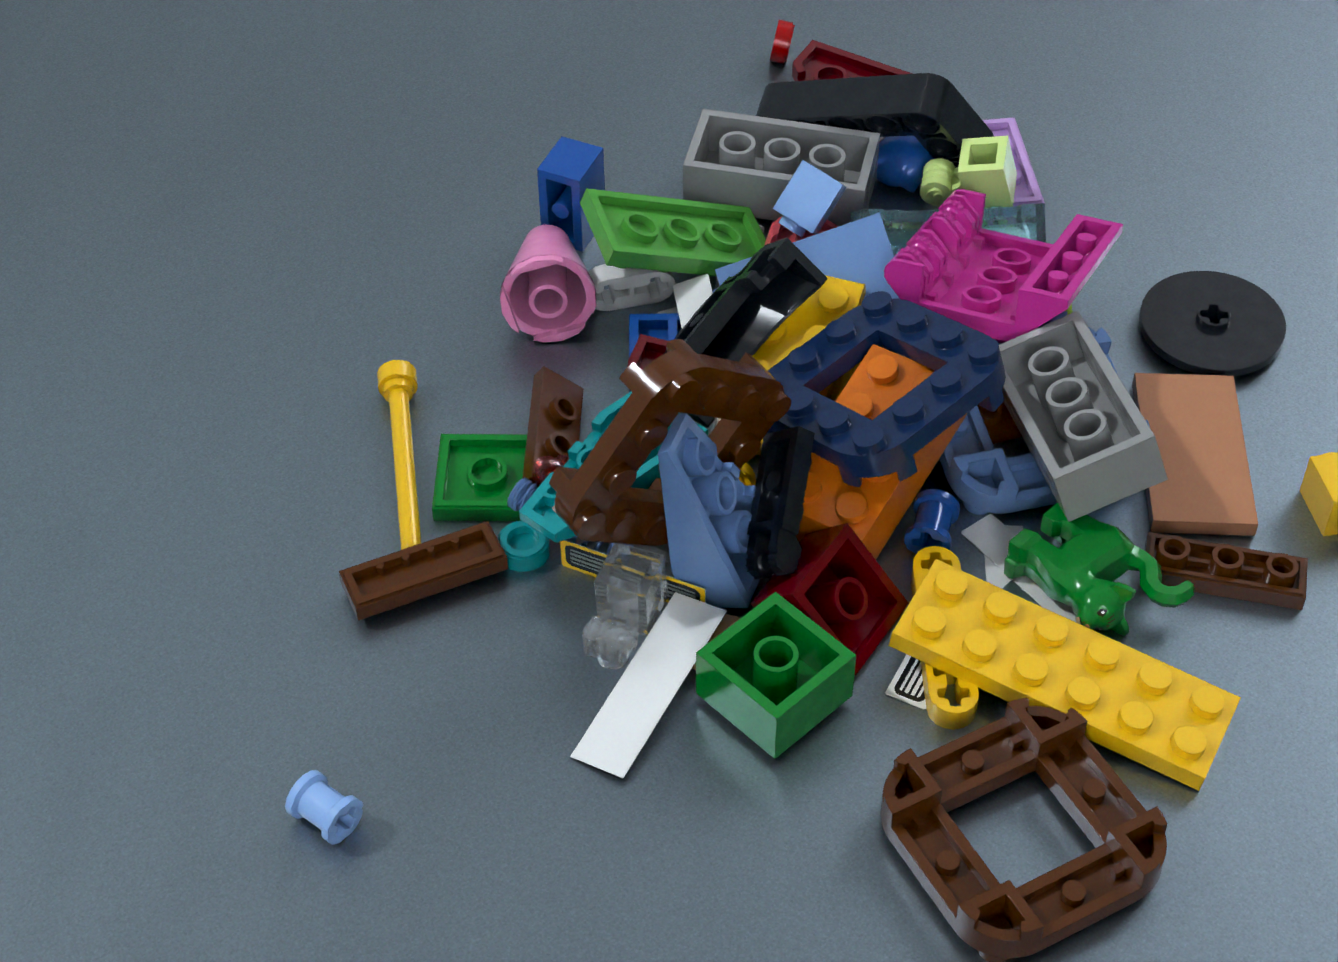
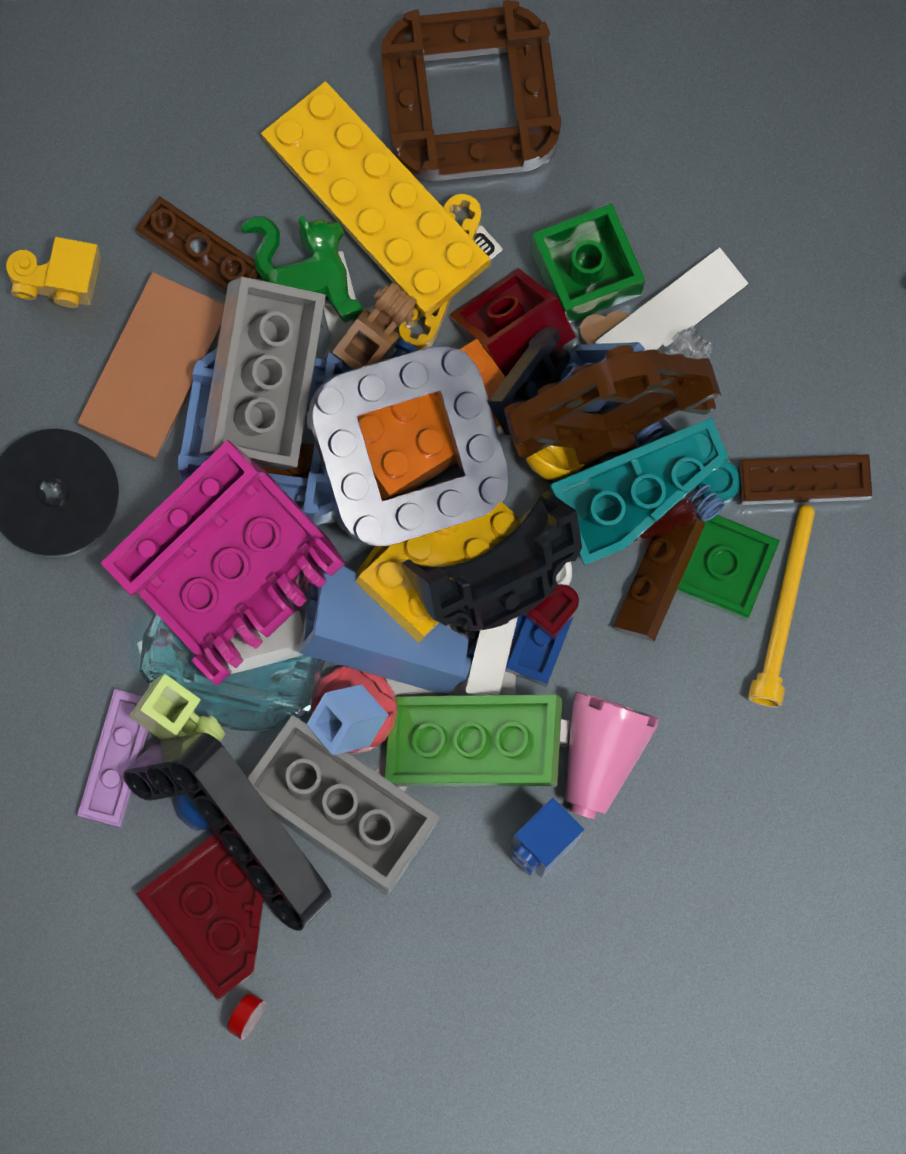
camera: 165 degrees left, 30 degrees up
none -> medium nougat brick [332,282,417,369]

